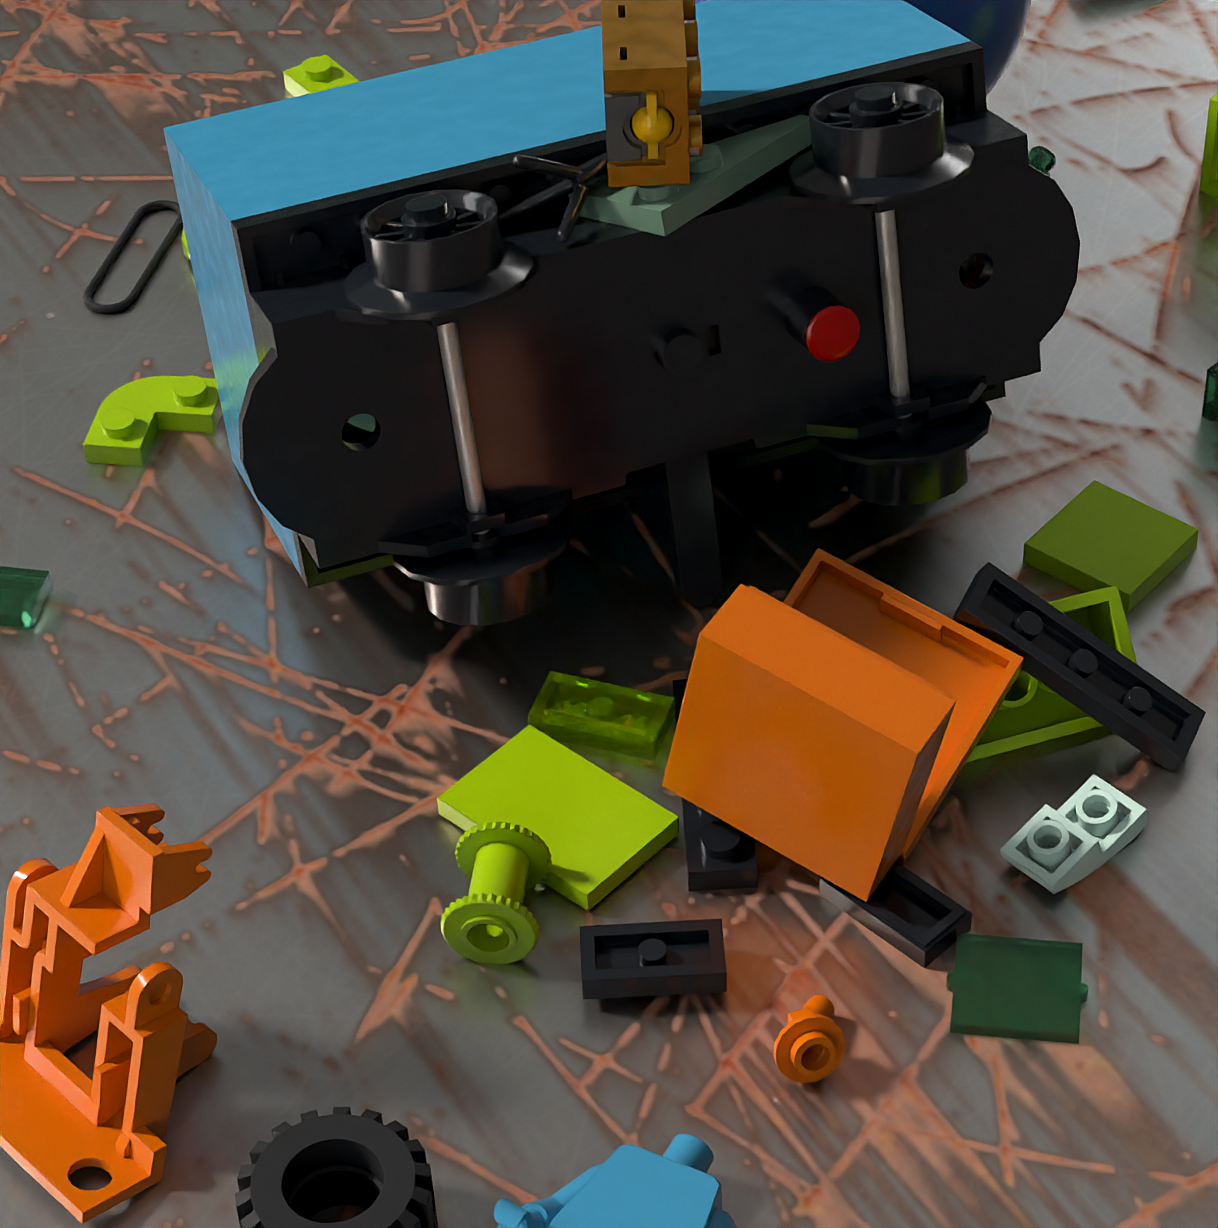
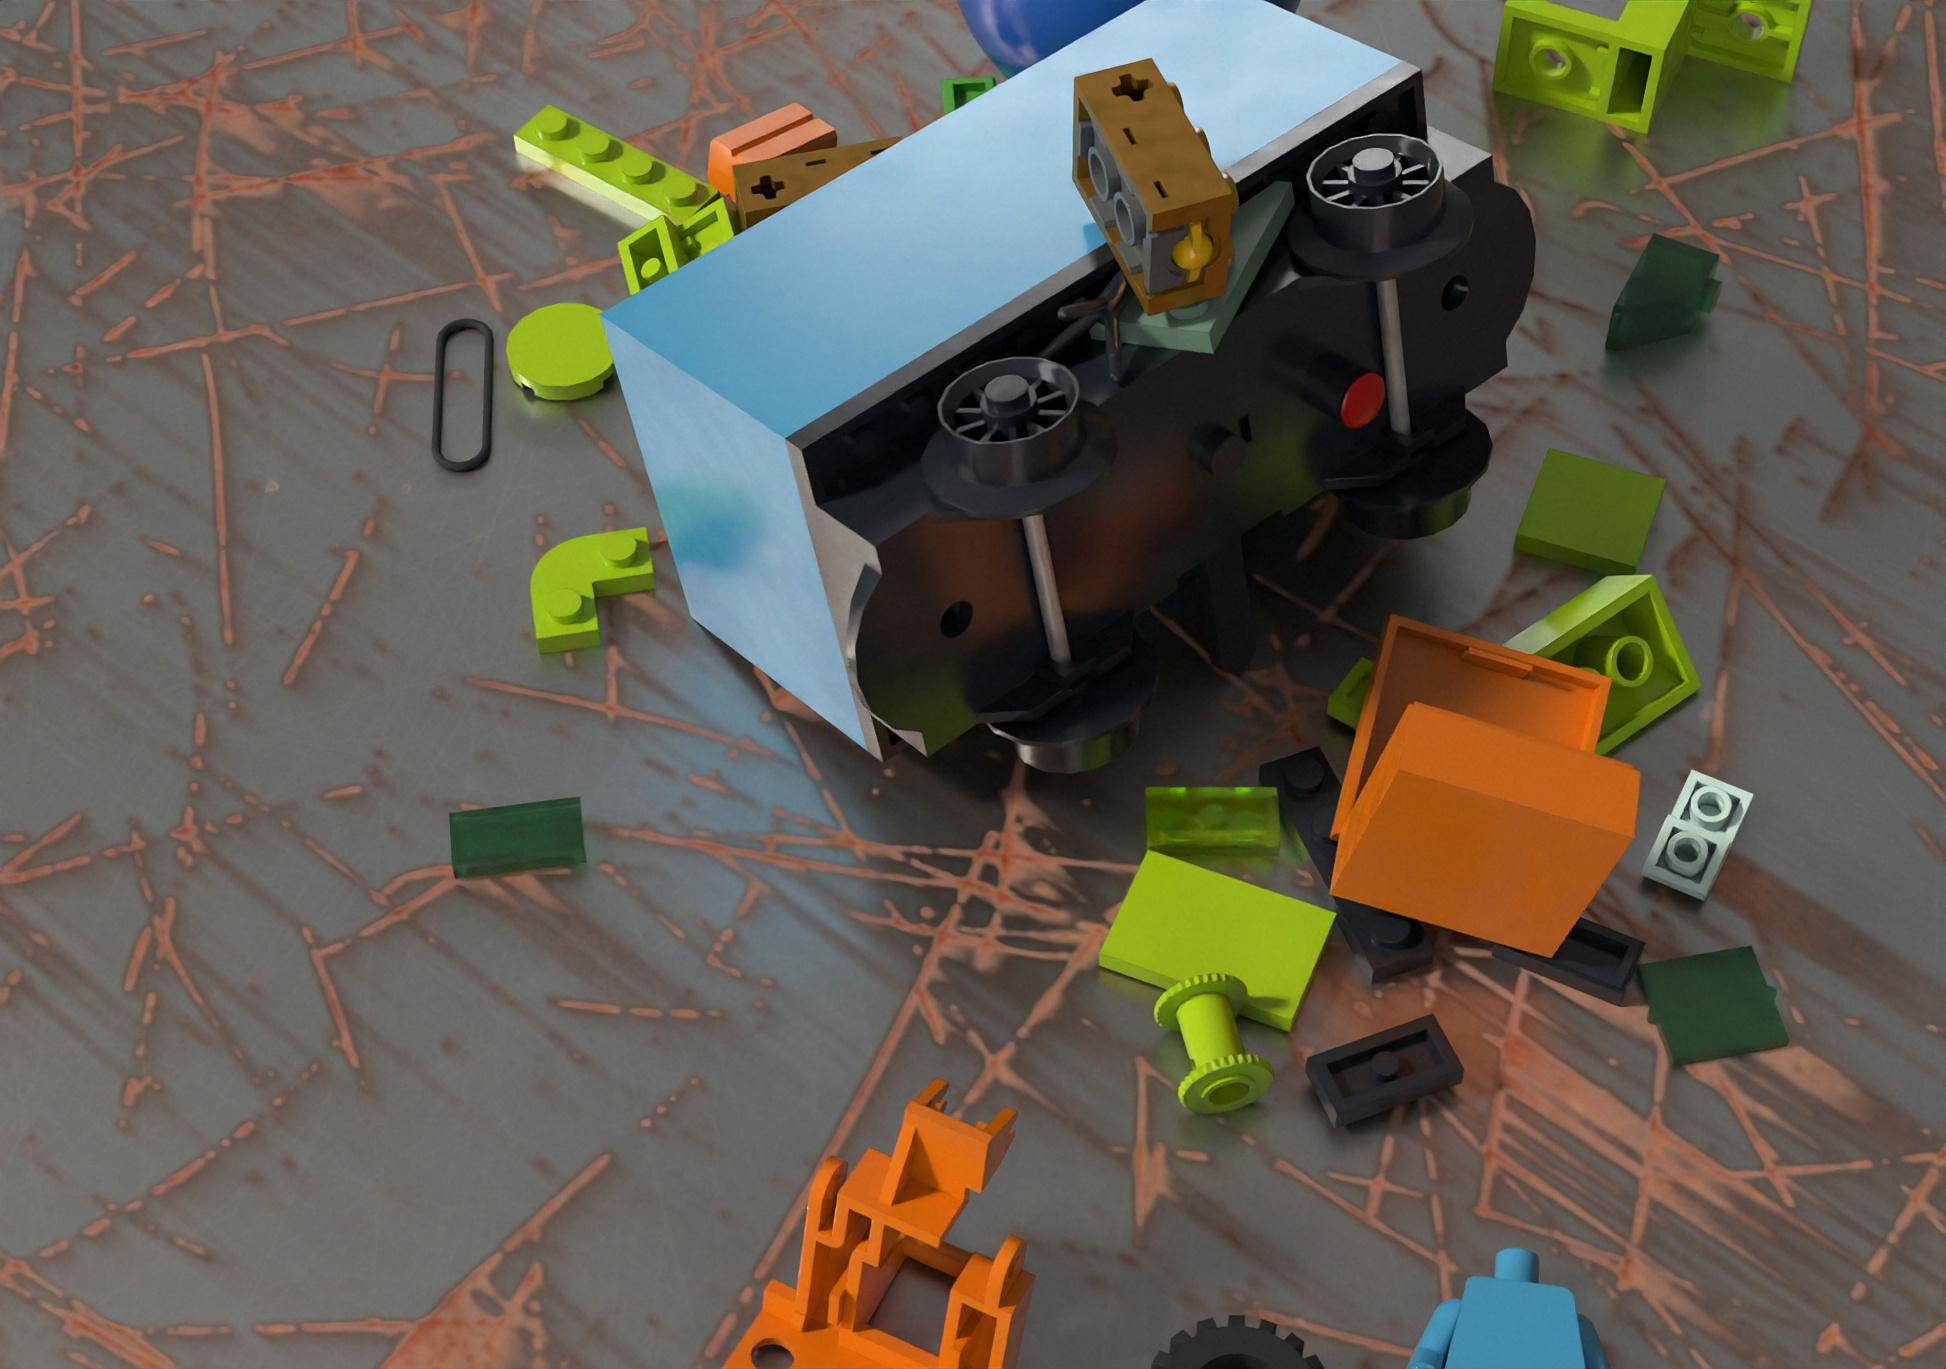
camera: 20 degrees left, 10 degrees up
orange plate [773,995,846,1083] -> none
black plate [952,562,1206,771] -> none

